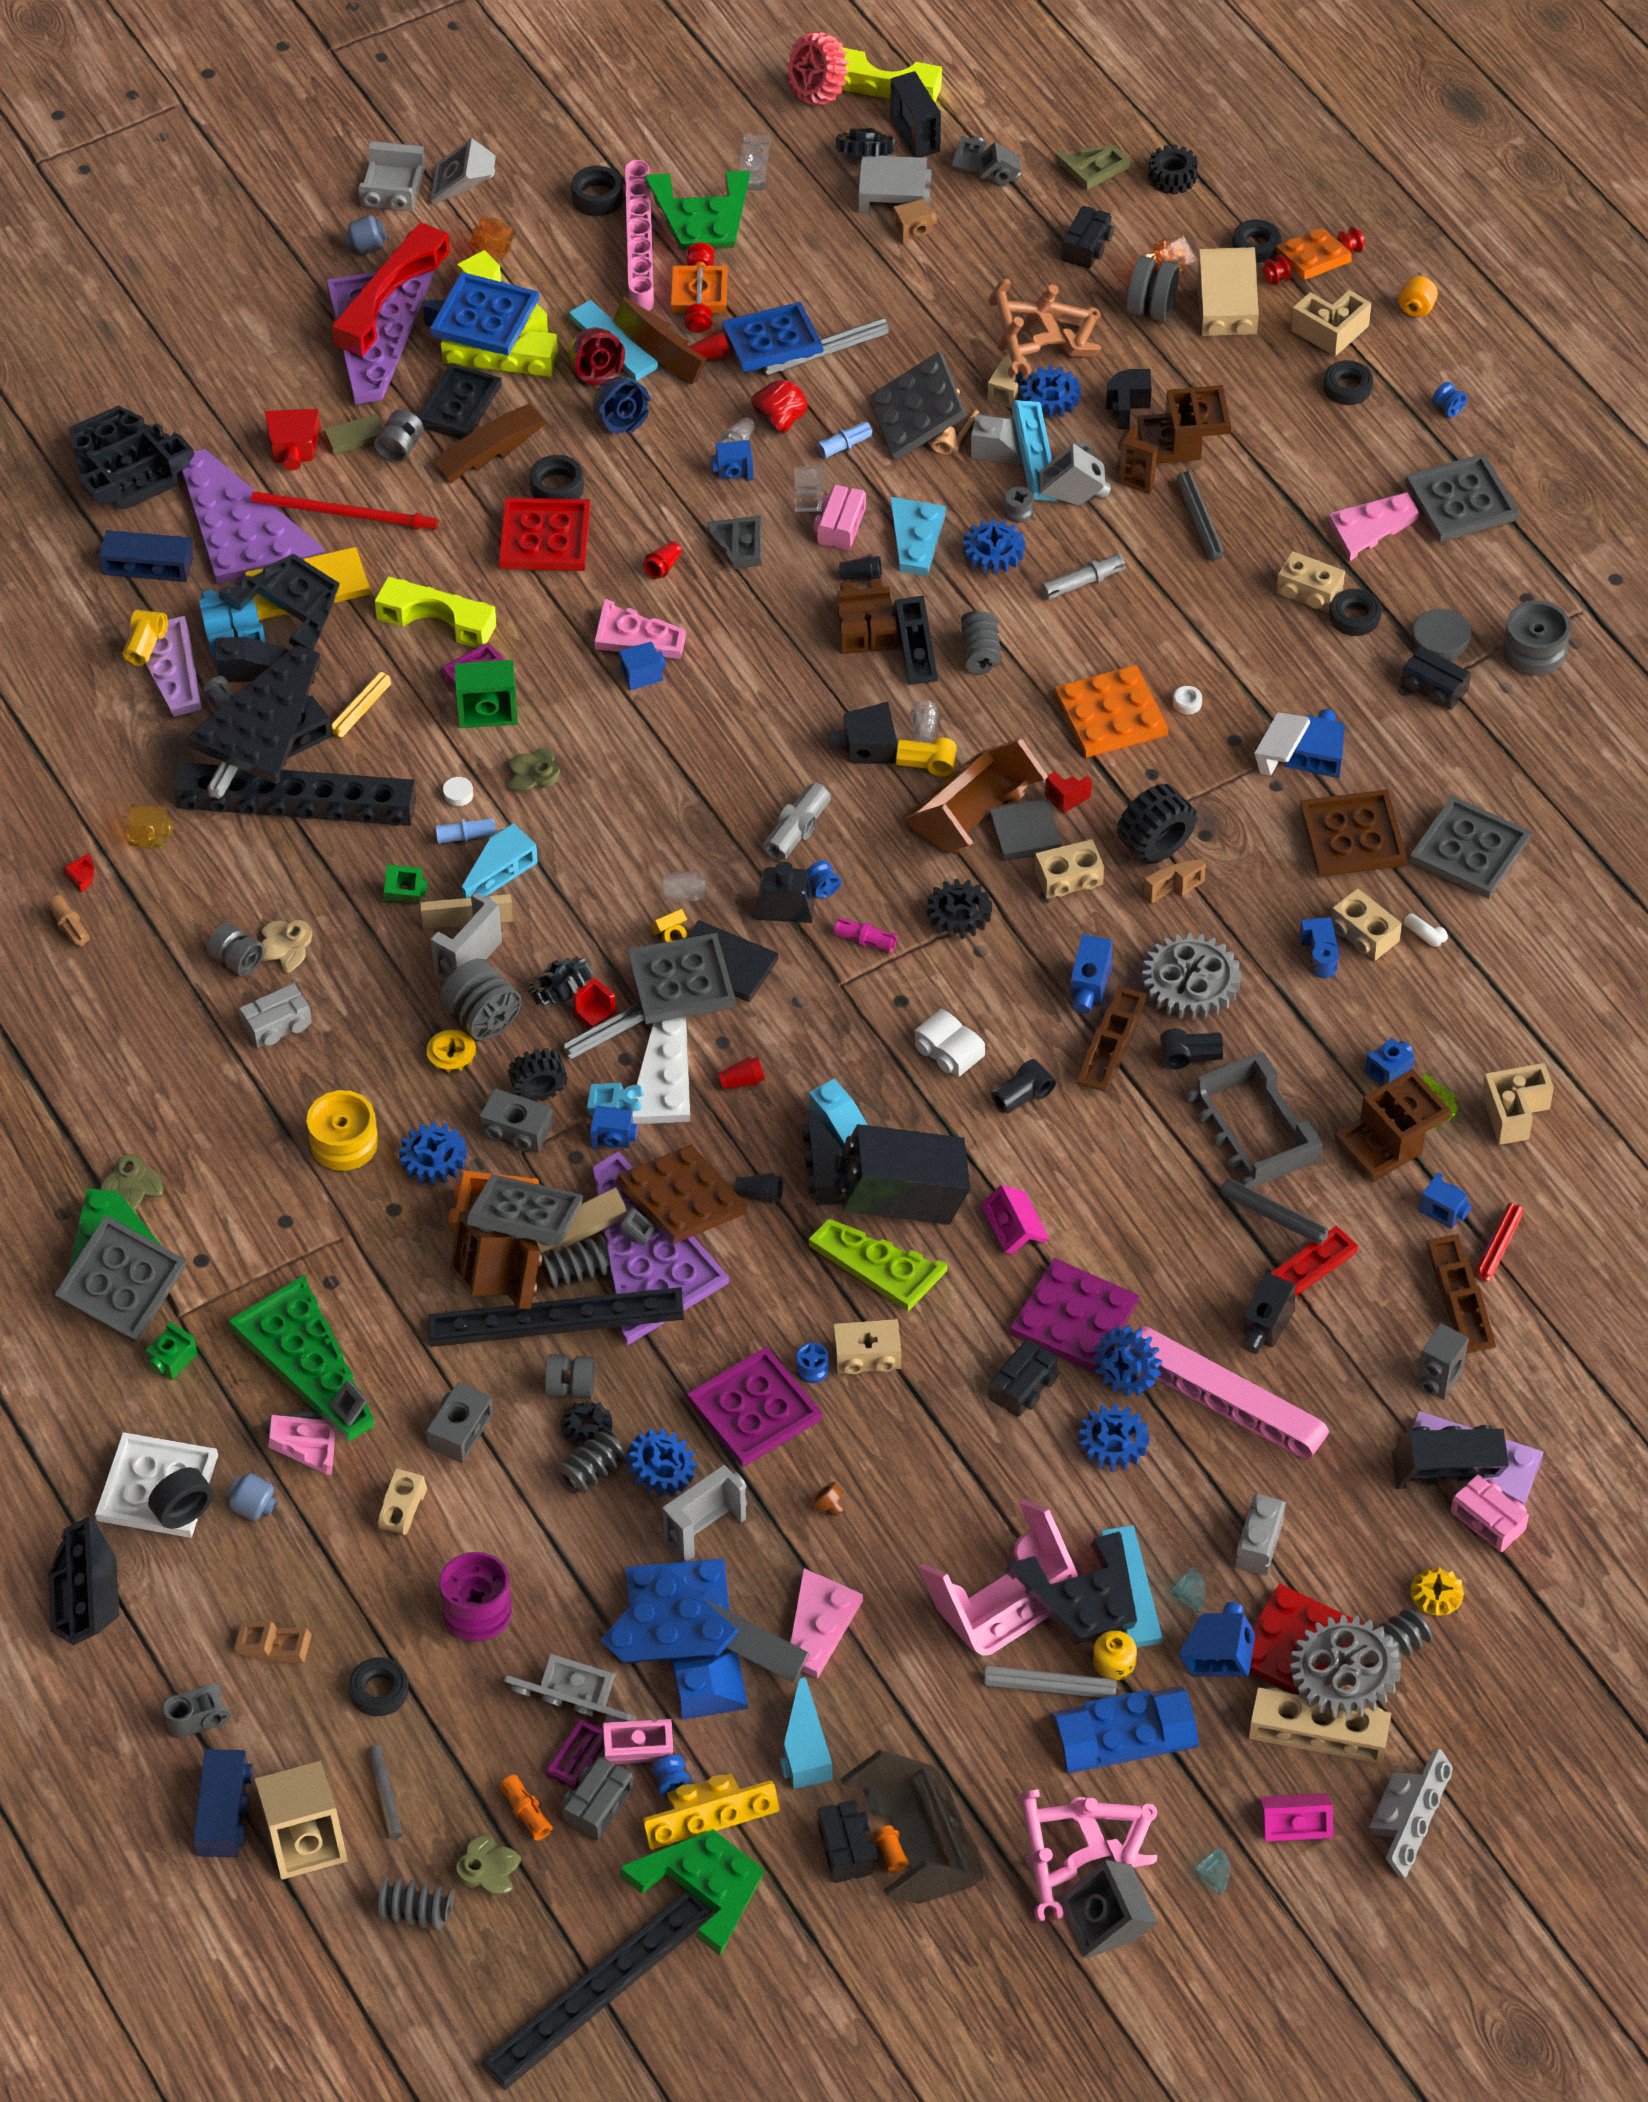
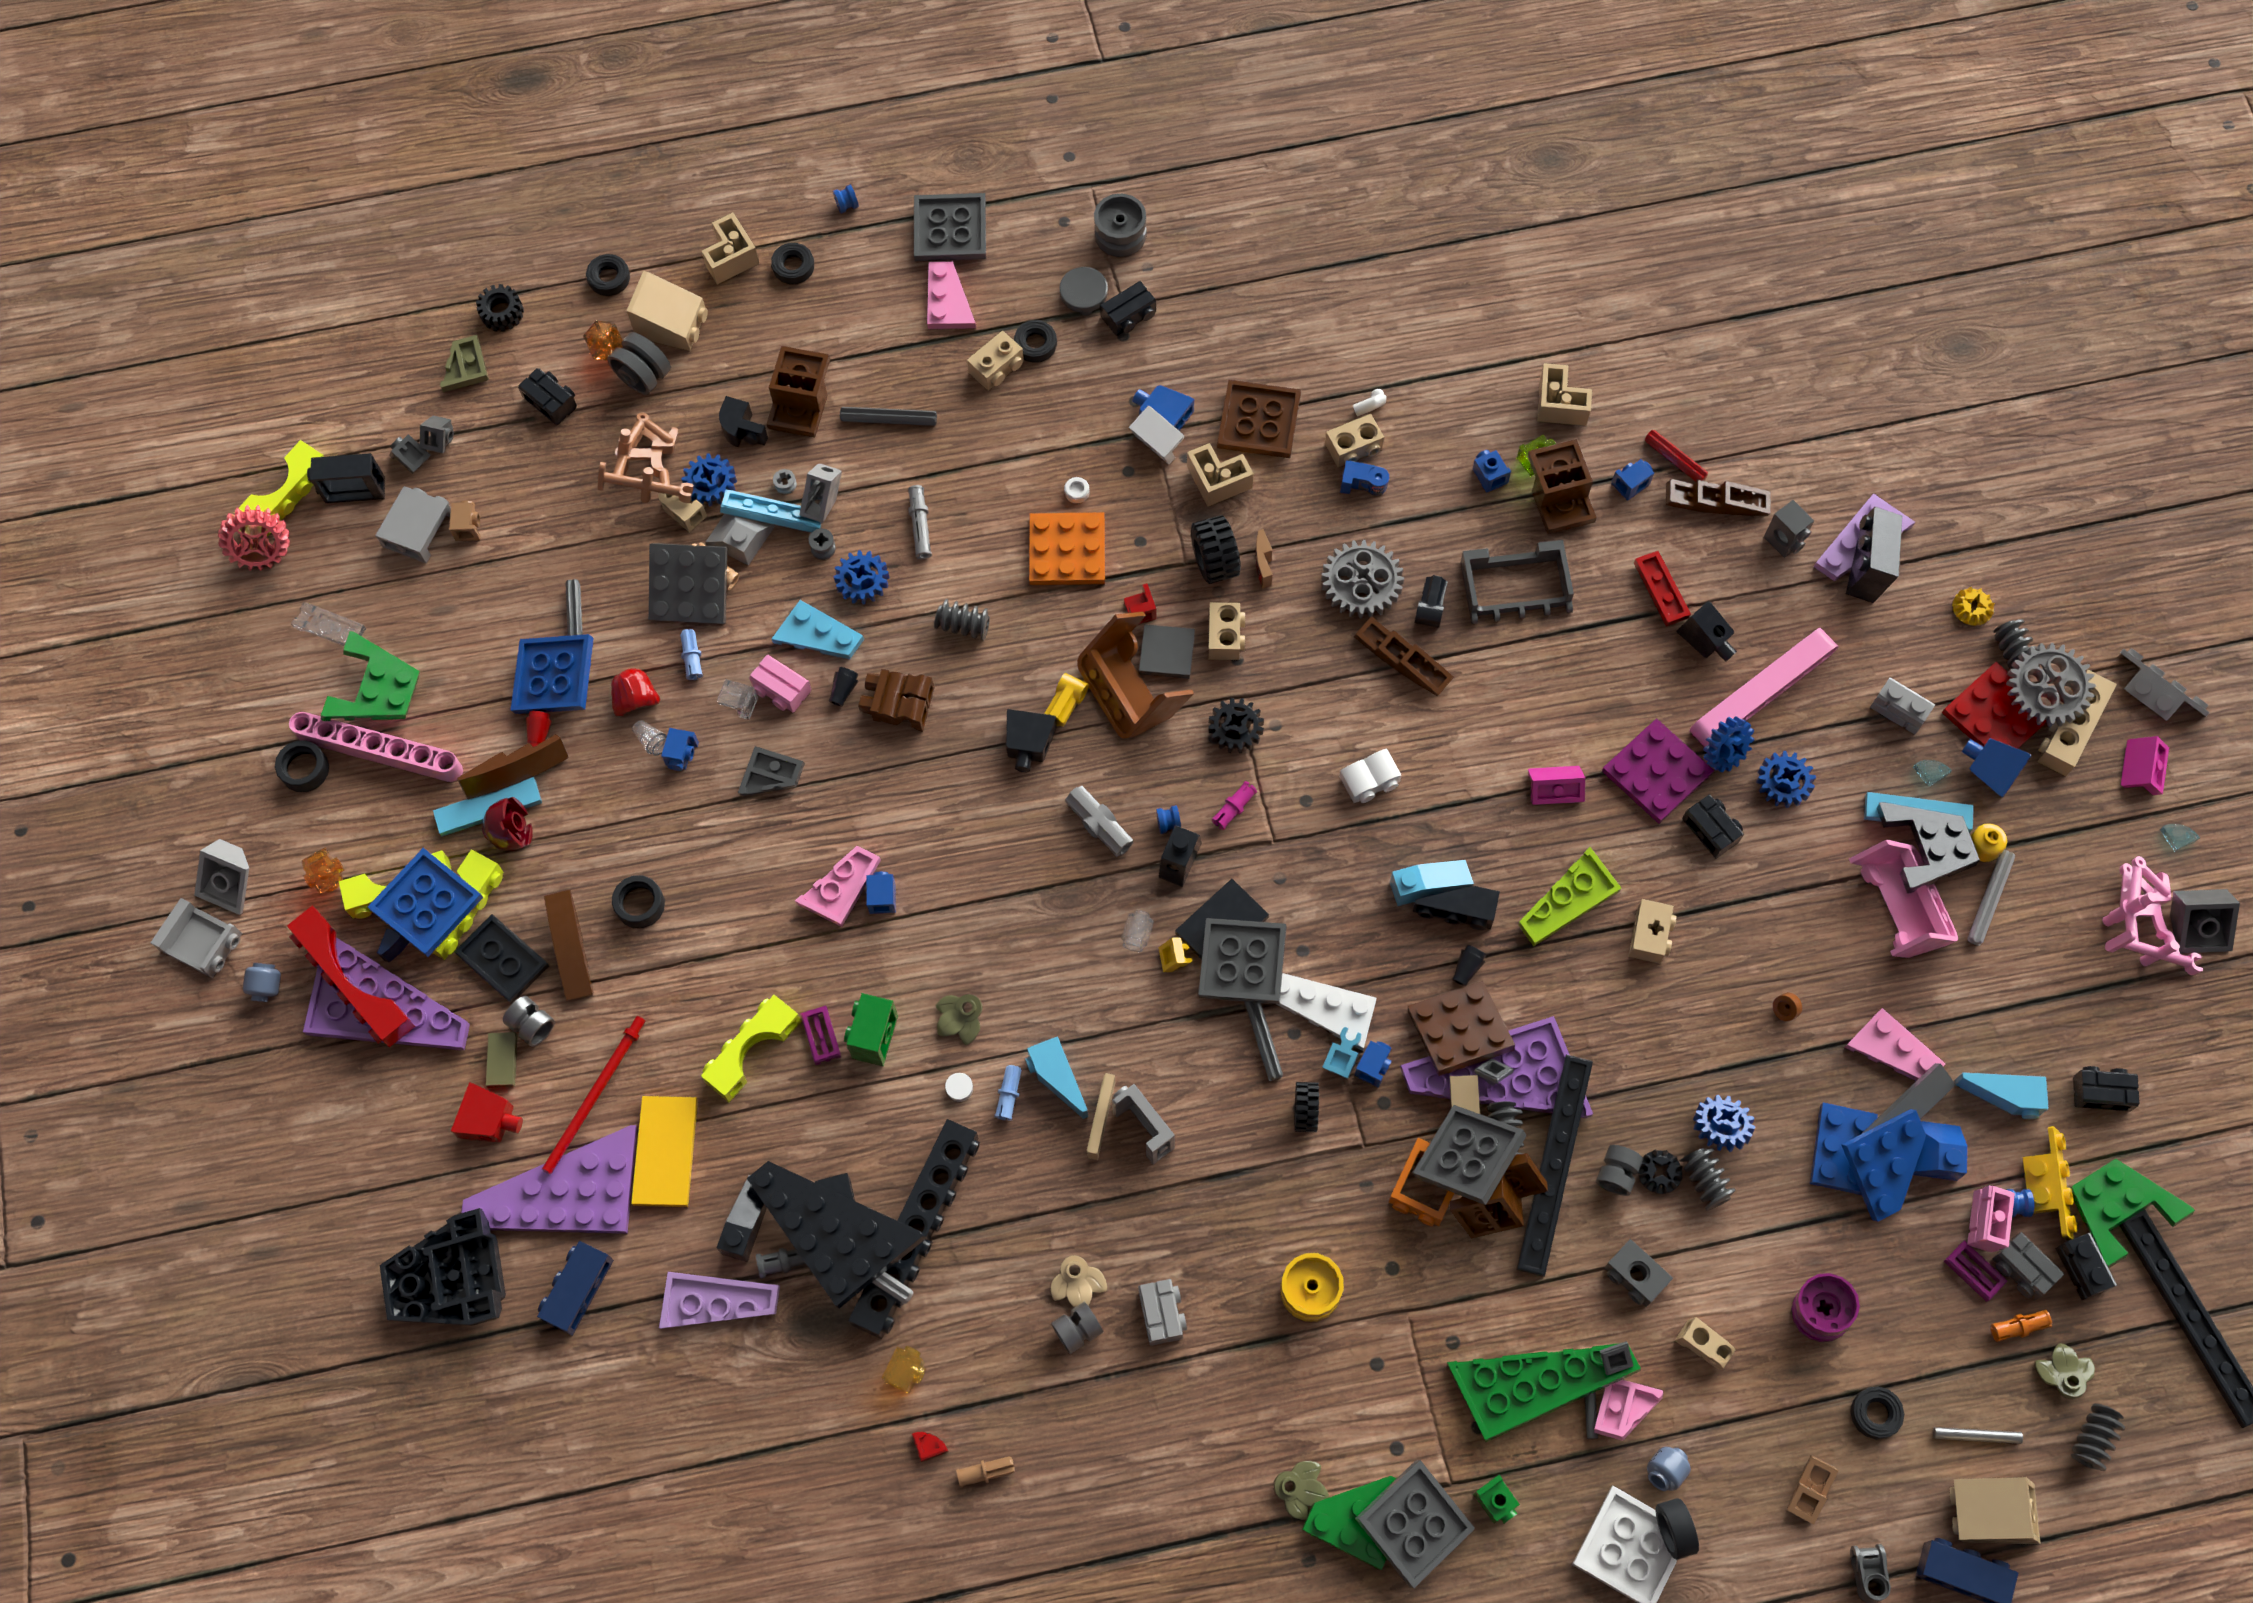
camera: 70 degrees left, 15 degrees up
yellow piece [122,610,168,666] -> none
dark azure hips [199,584,266,659] -> none
black wing [219,553,340,651] -> none
yellow axle [331,672,391,738] -> none
green brick [382,864,427,904] -> none
blue gear [398,1122,467,1185] -> none
yellow gear [427,1030,476,1073] -> none
dark grey wheel [439,958,522,1041] -> none
dark grey brick [480,1088,553,1153] -> none
red plate [499,498,591,571] -> none
light grey bracket [504,1654,636,1722] -> none
black gear [528,956,593,1006] -> none
red panel [572,977,616,1029] -> none
dark blue cylinder [593,376,650,434] -> none
red cone [643,541,682,579] -> none
light grey panel [662,1465,747,1562] -> none
orange plate [671,242,728,333] -> none
magenta plate [687,1346,822,1468] -> none
red cone [718,1056,765,1090] -> none
blue wheel [796,1343,829,1384] -> none
black brick [835,1124,971,1225] -> none
black gear [836,128,894,161] -> none
clear smoke windscreen [840,1749,984,1904] -> none
orange pin [873,1825,909,1872] -> none
black slope [893,595,938,685] -> none
clear cone [910,700,939,743] -> none
black piece [991,1059,1057,1114] -> none
blue piece [1051,1686,1199,1774] -> none
blue torso [1071,934,1112,1013] -> none
reddish brown bracket [1116,426,1158,494] -> none
dark grey axle [1220,1179,1329,1245] -> none
orange plate [1263,226,1365,286] -> none
light orange head [1398,276,1438,317] -> none
dark grey plate [1409,796,1532,899] -> none
bright pink brick [1451,1475,1529,1552] -> none
none -> tan brick [1187,443,1254,506]
none -> black brick [2055,1233,2117,1301]

